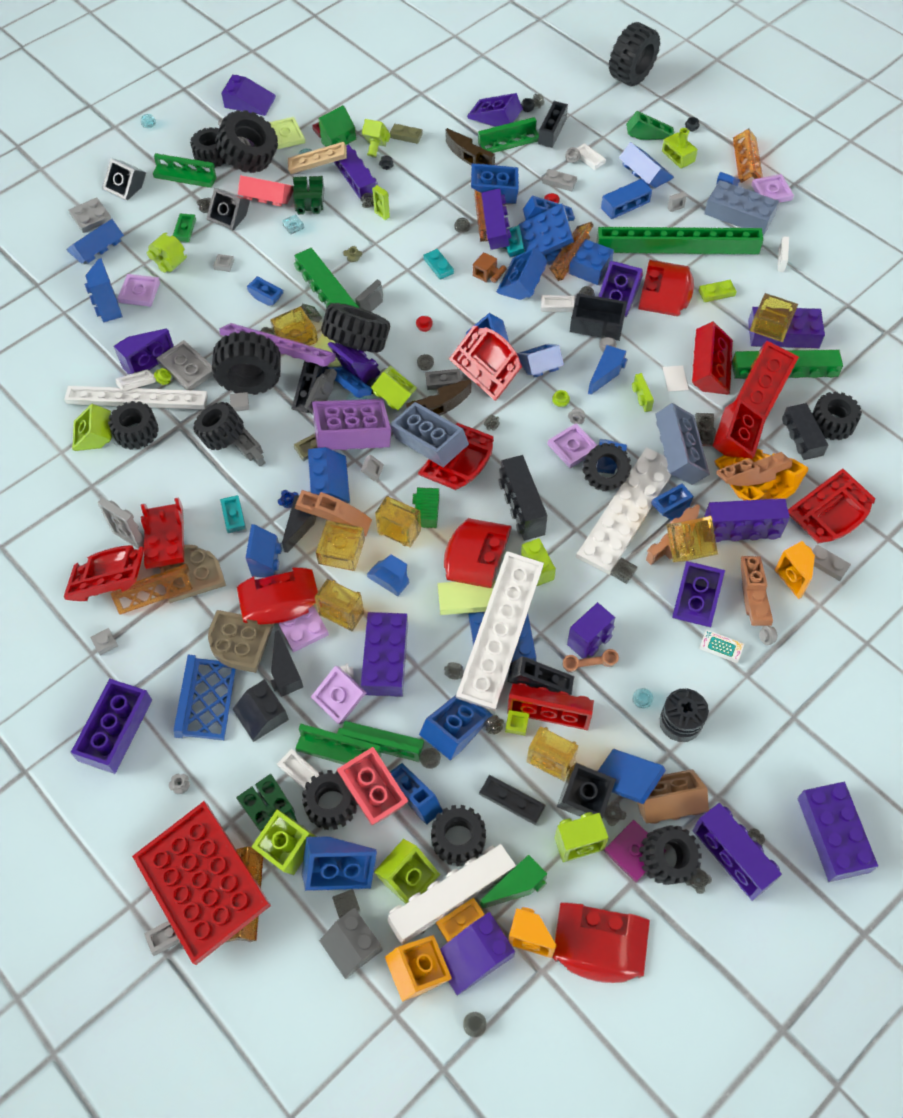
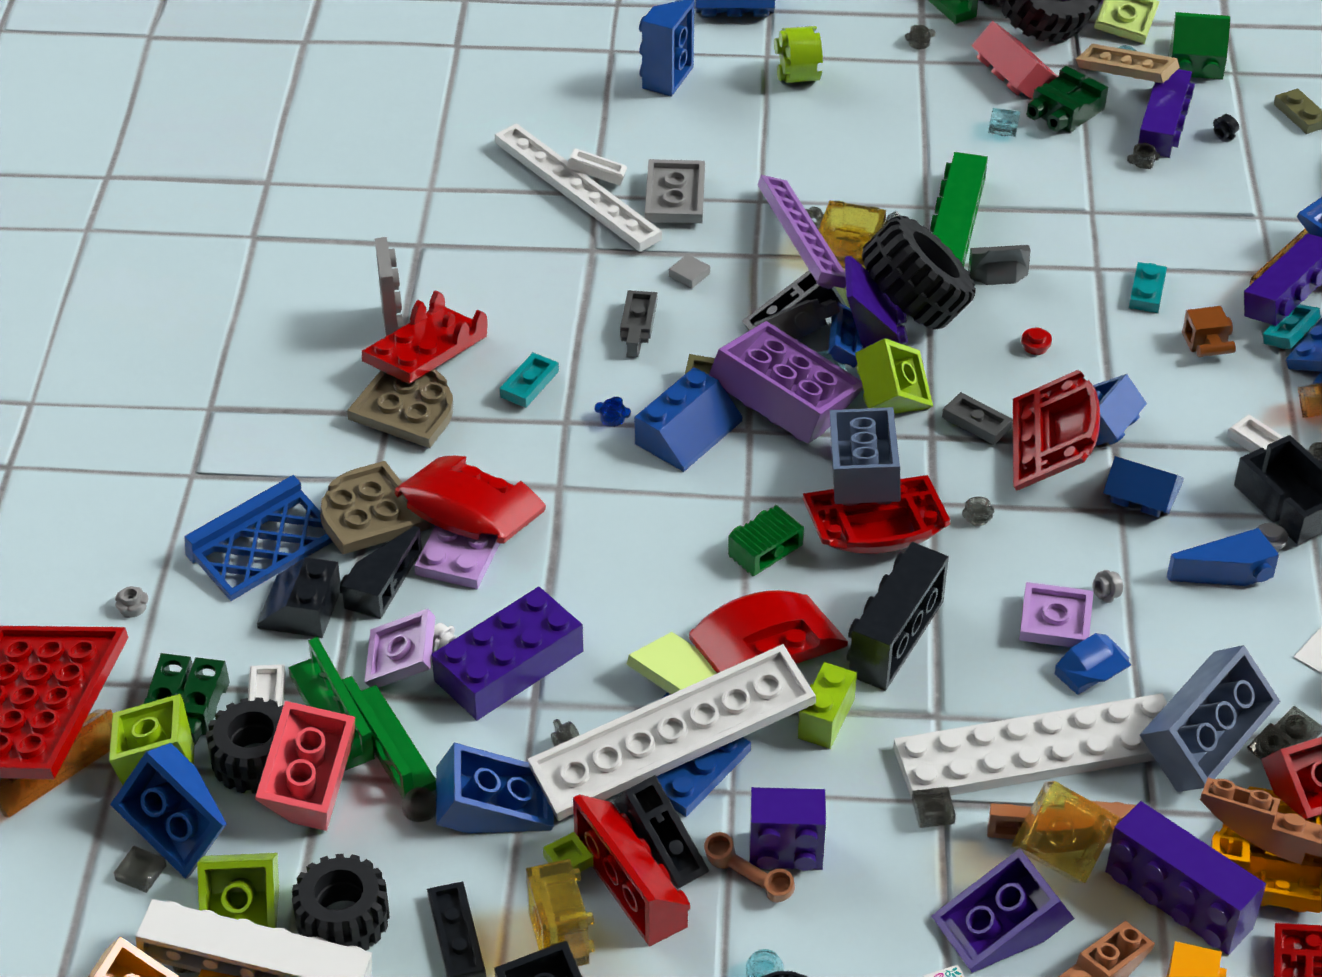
camera: 45 degrees right, 15 degrees down
red slope [63,545,145,601] -> none
dark purple brick [70,678,152,774] -> none
lime slope [72,403,112,451] -> none
light grey plate [90,628,118,656] -> none
black tyre [108,401,159,450] -> none
clear orange fence [110,564,193,615] -> none
dark purple slope [114,328,174,375] -> none
lavender plate [118,274,160,307] -> none
lime plate [154,368,171,385] -> none
green plate [173,213,196,242] -> none
black tyre [193,402,244,450] -> none
black slope [206,188,250,230] -> none
black tyre [212,331,281,395] -> none
light grey tile [213,254,234,272] -> none
blue slope [245,524,282,577] -> none
blue slope [247,276,284,306] -> none
black slope [282,495,318,553] -> none
nougat slope [295,490,372,536] -> none
clear yellow container [315,579,364,632] -> none
clear yellow container [316,520,365,571] -> none
dark grey slope [319,907,383,979] -> none
olive plate [343,246,363,262] -> none
lime brick [361,119,390,158] -> none
light grey plate [361,455,384,481] -> none
blue slope [367,554,409,596] -> none
lime plate [372,185,390,220] -> none
clear yellow container [375,496,421,547] -> none
blue slope [390,763,443,825] -> none
dark brown slope [406,379,471,416] -> none
clear smoke plate [417,354,434,371] -> none
clear smoke plate [454,218,470,233] -> none
clear smoke plate [484,715,504,734] -> none
blue slope [496,247,548,300] -> none
lime plate [552,390,570,407] -> none
black tyre [582,443,632,491] -> none
lime plate [632,373,654,412] -> none
blue slope [651,483,694,521] -> none

